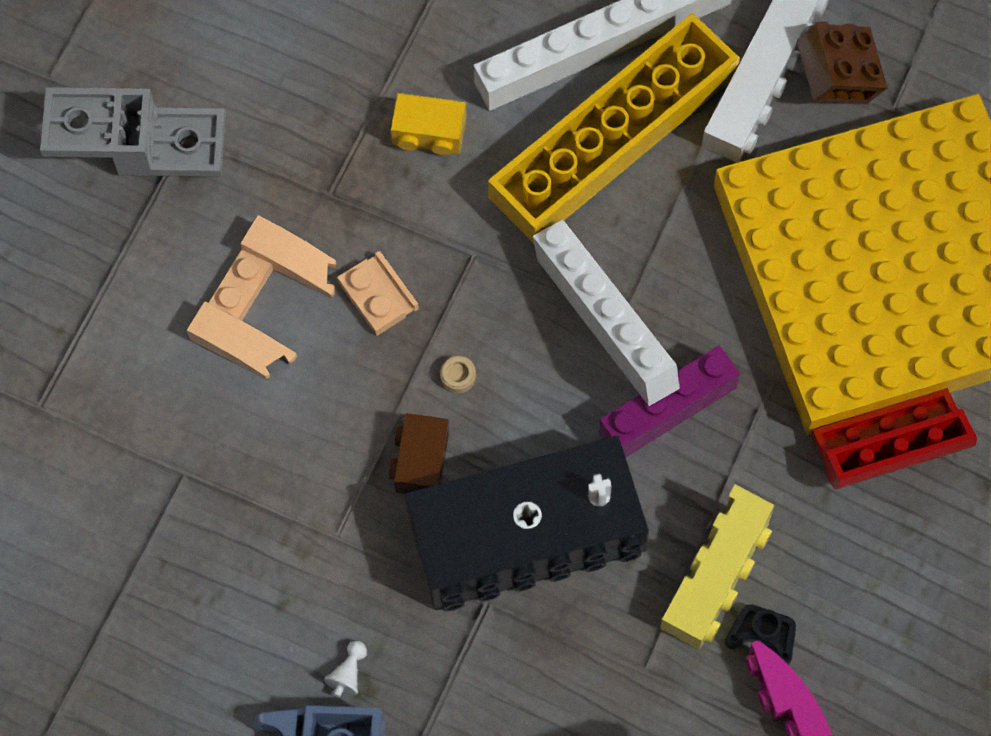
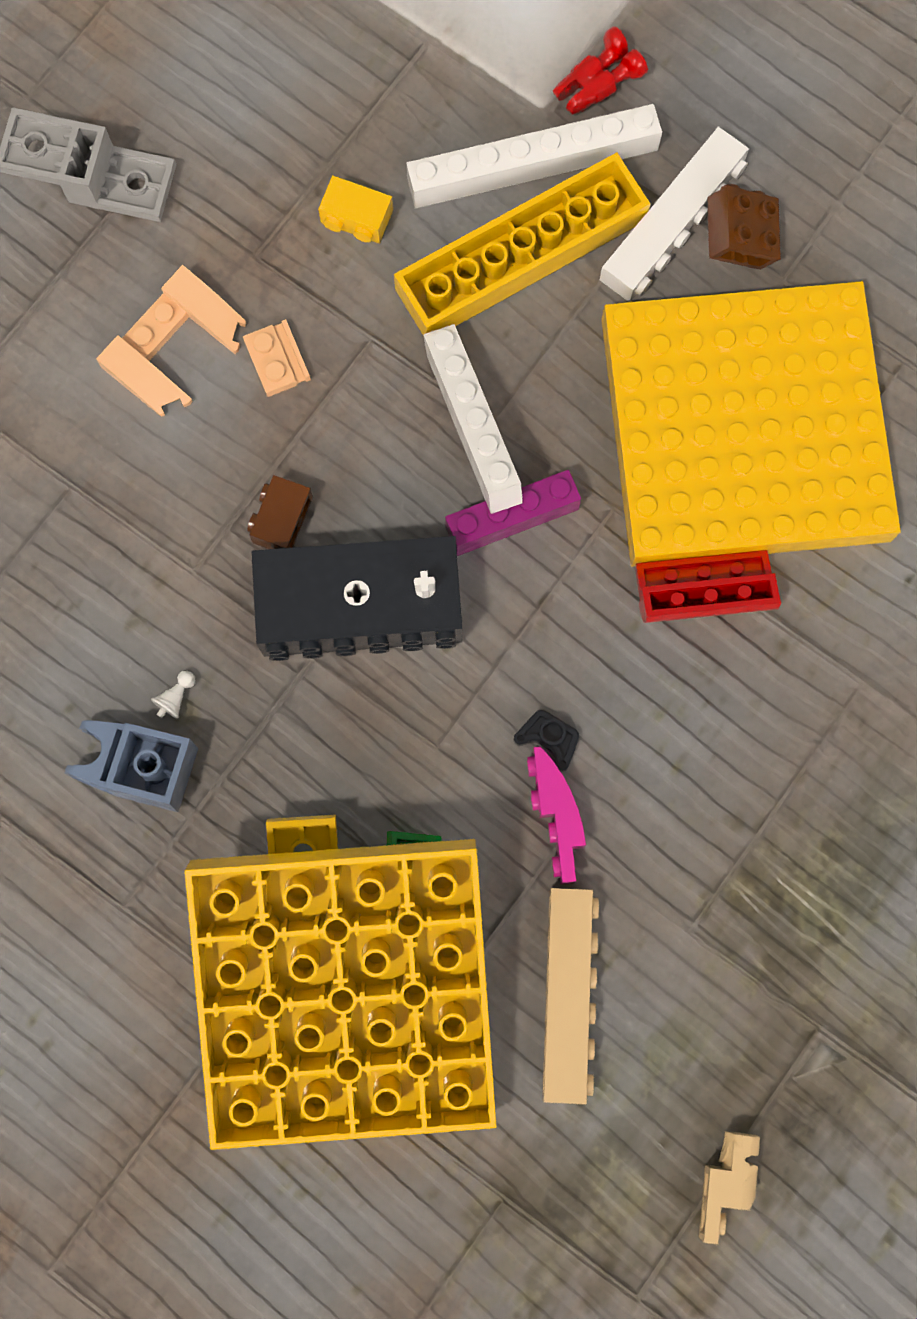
camera: 10 degrees right, 10 degrees up
tan tile [440,356,476,393] -> none
light yellow wedge [660,484,774,650] -> none

